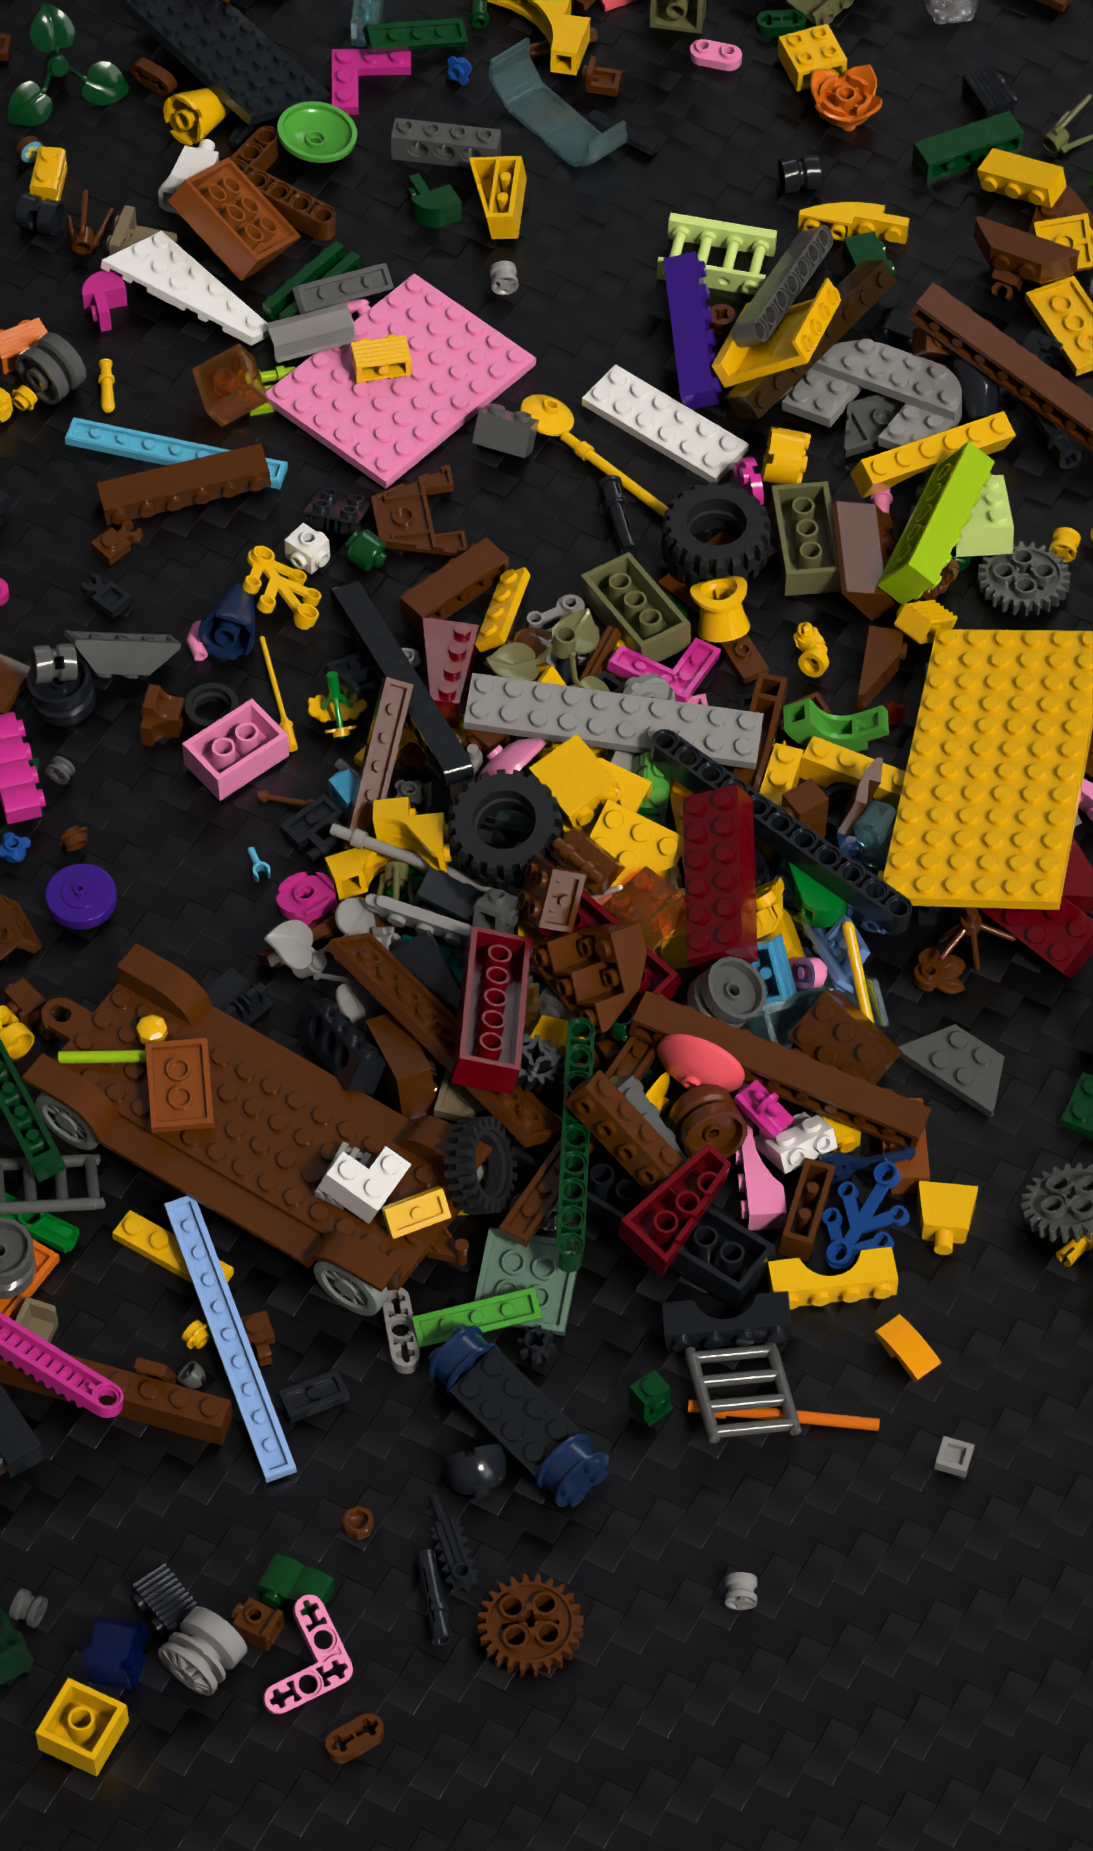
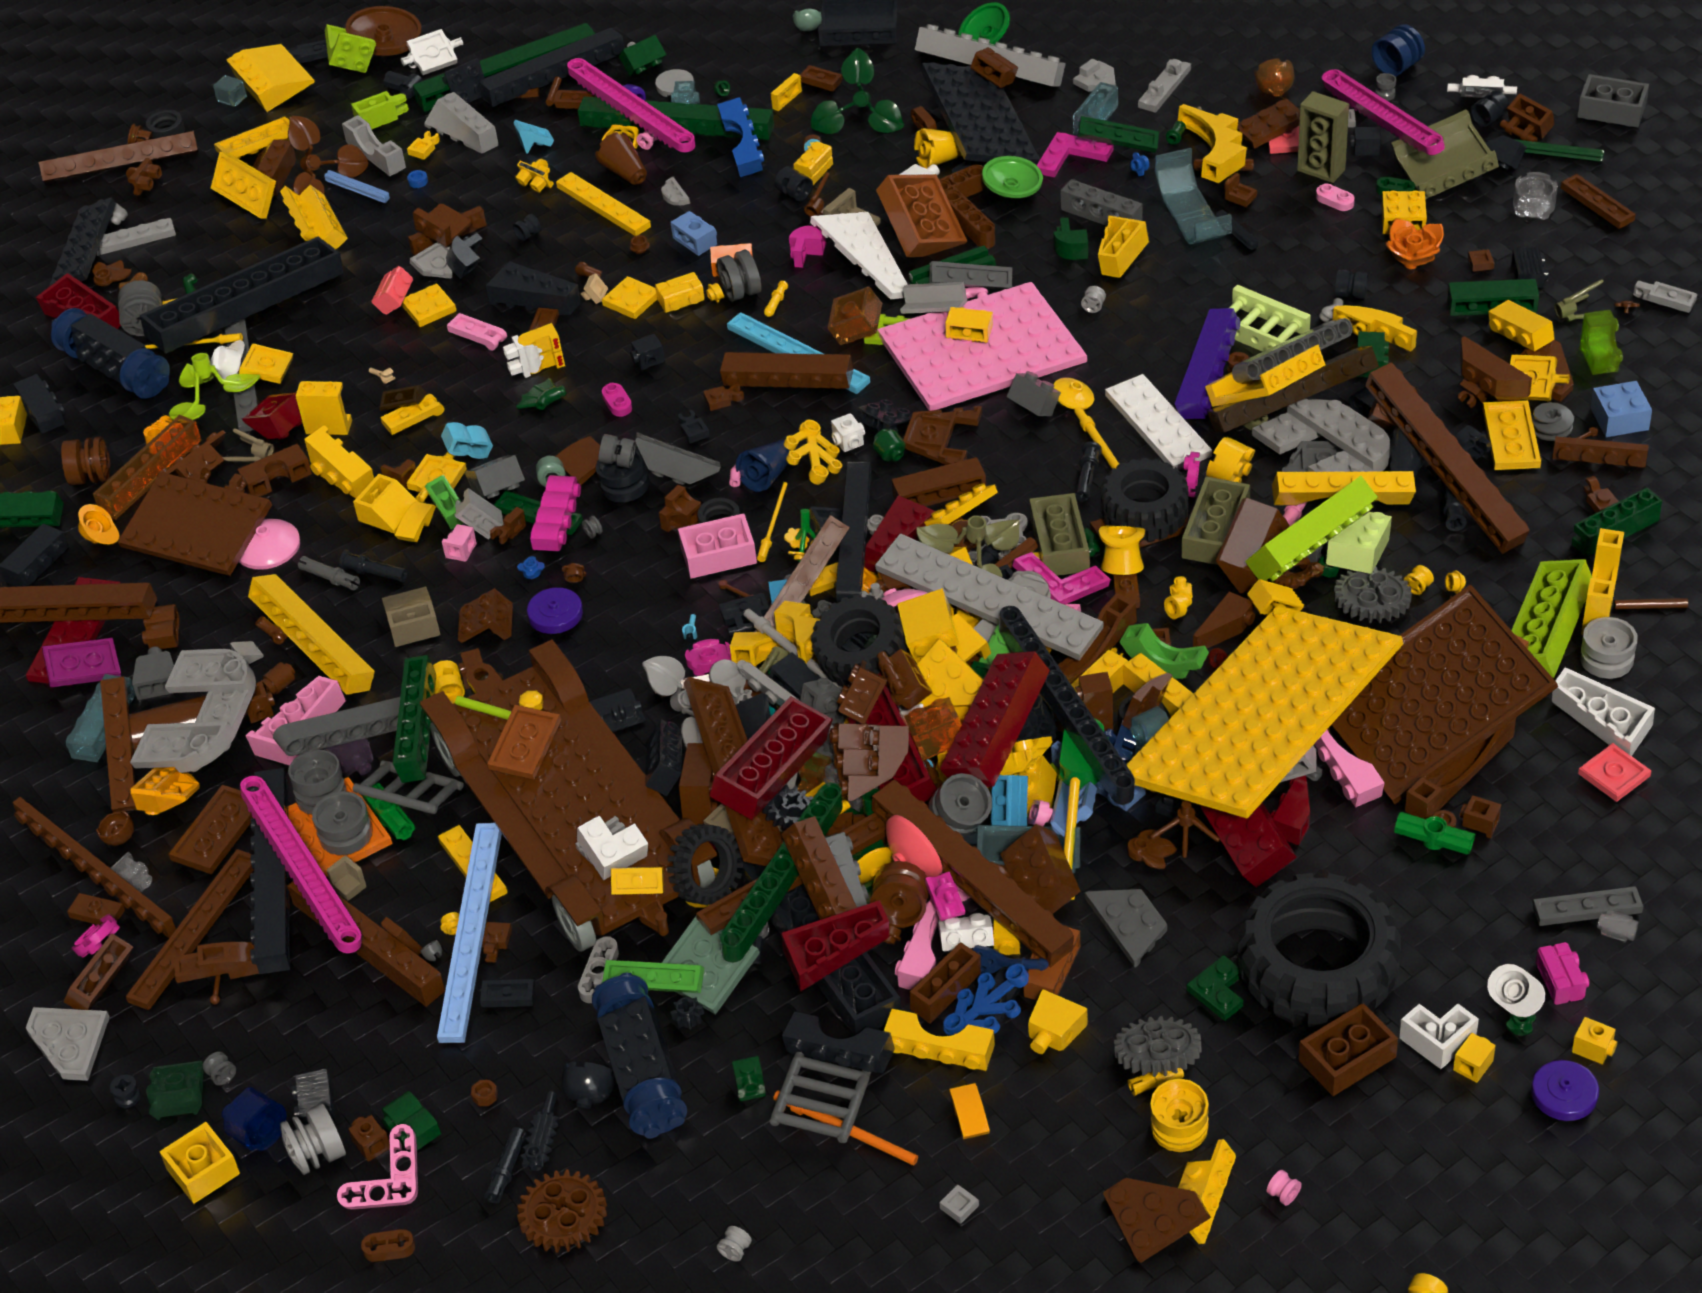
camera: 30 degrees right, 10 degrees down
none -> light grey arm [1319,298,1343,322]
none -> reddish brown plate [1468,249,1494,271]

